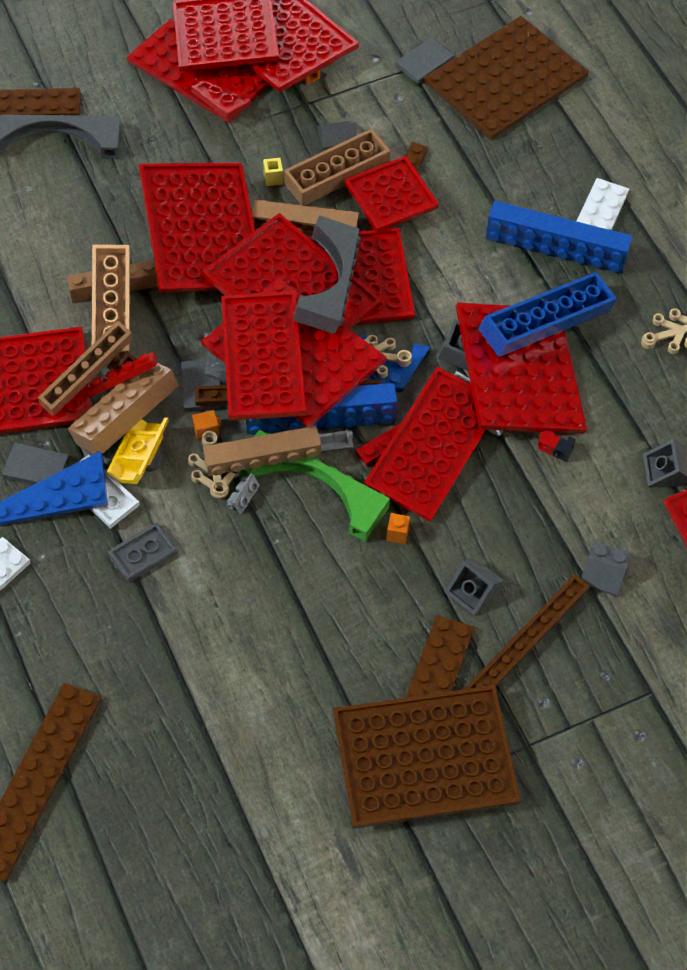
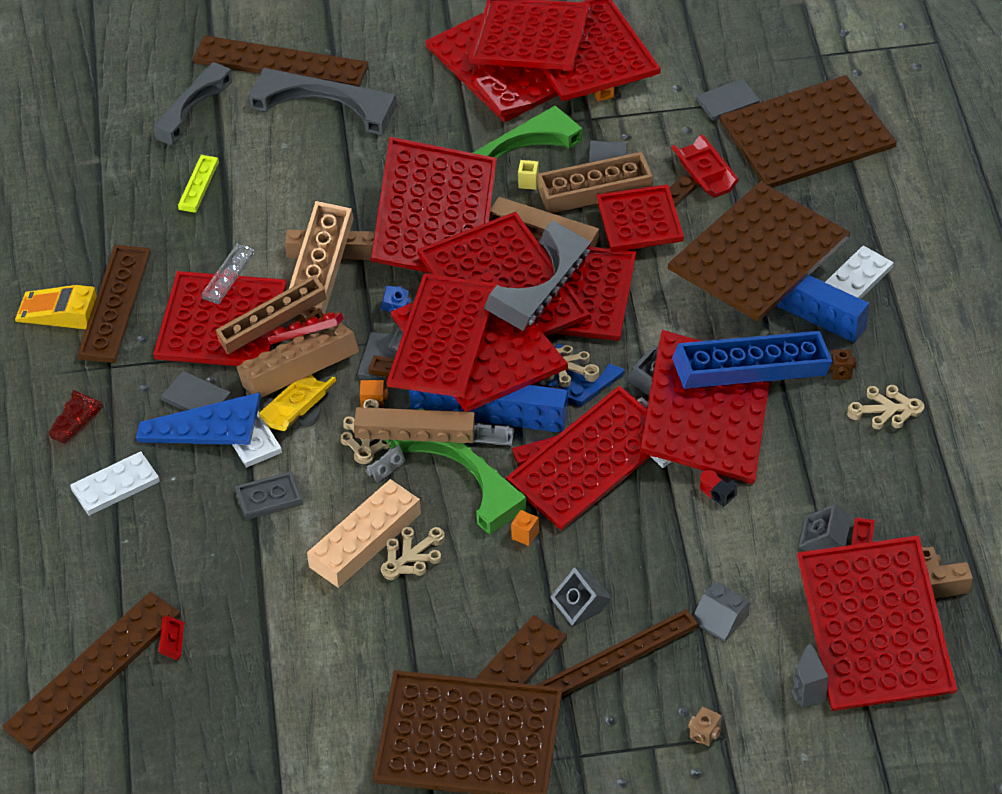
camera: 20 degrees right, 10 degrees down
none -> red plate [159,615,184,660]
none -> clear plate [202,244,254,304]
none -> light nougat brick [307,479,421,588]
none -> blue brick [380,285,411,313]
none -> tan plant [381,527,445,580]
none -> bright green arch [473,106,583,159]
none -> reddish brown plate [668,181,850,322]
none -> red piece [671,134,739,198]
none -> medium nougat brick [688,707,721,746]
none -> reddish brown brick [829,349,856,380]

